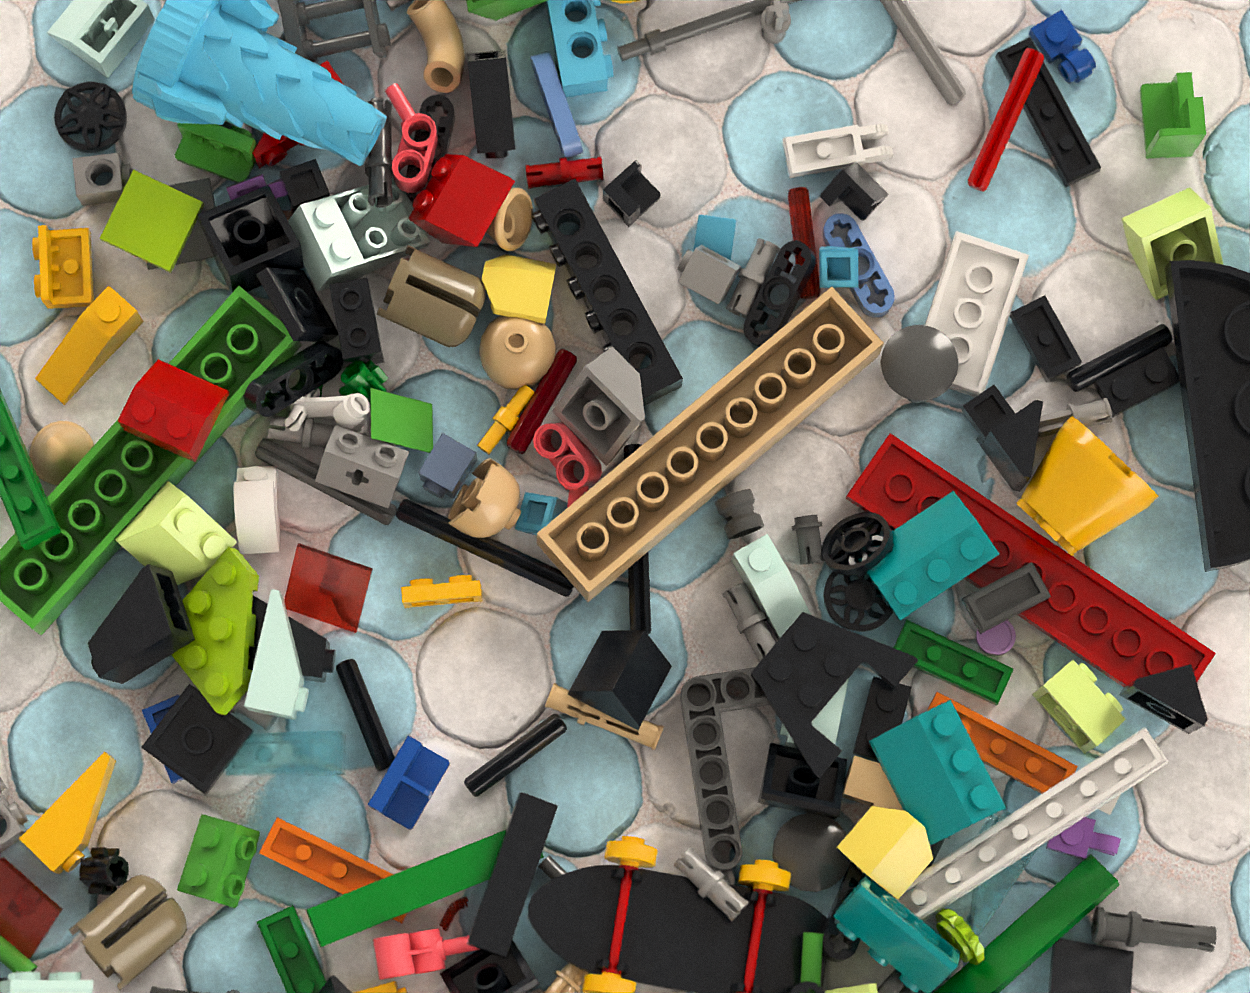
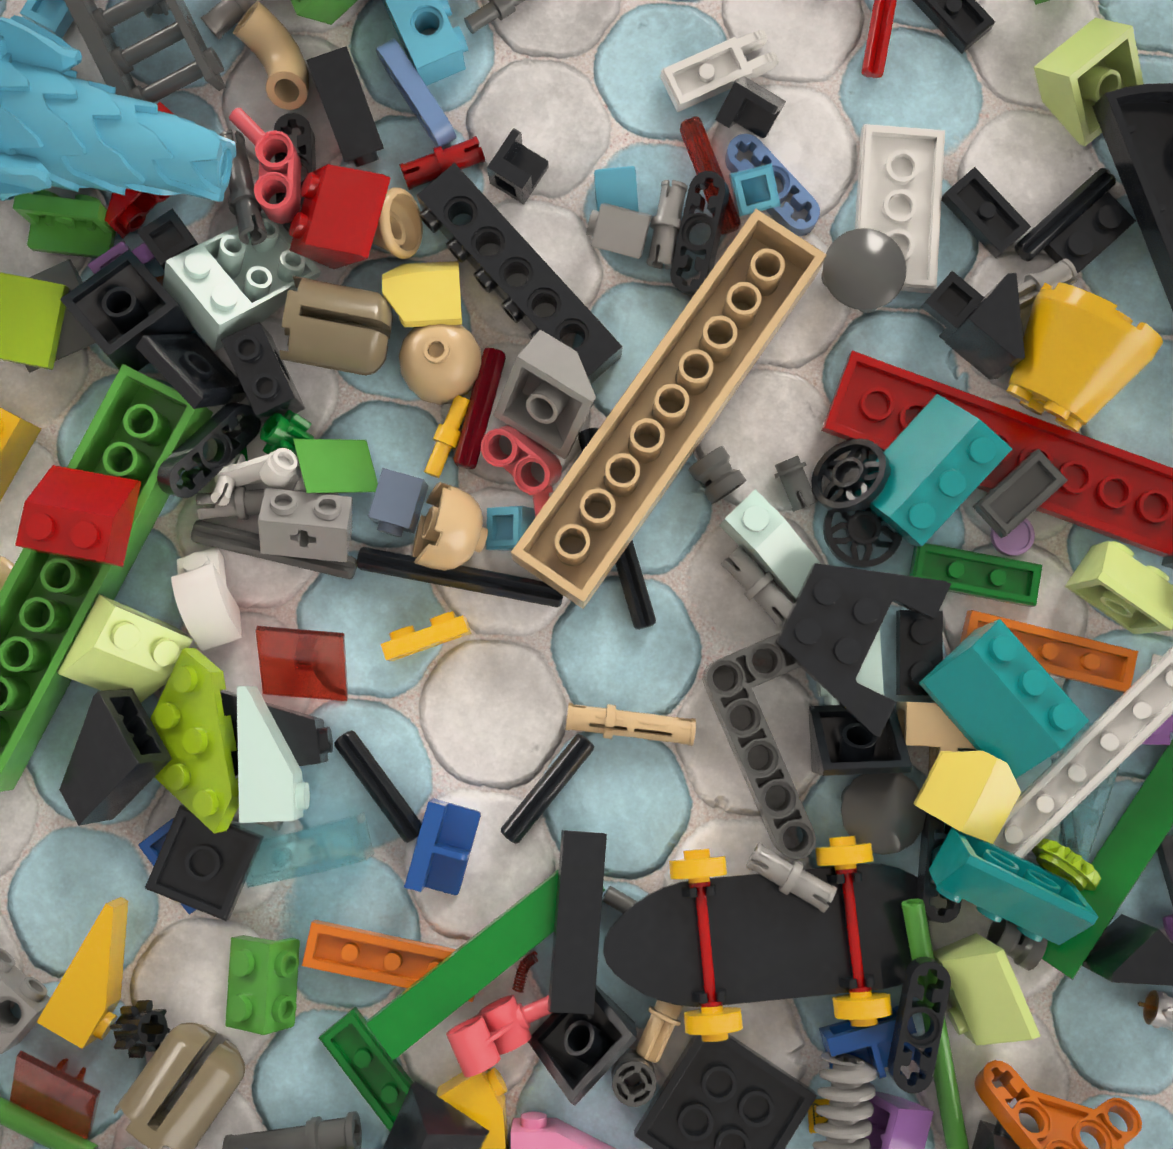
camera: 15 degrees left, 5 degrees up
black slope [568,630,672,730] -> none

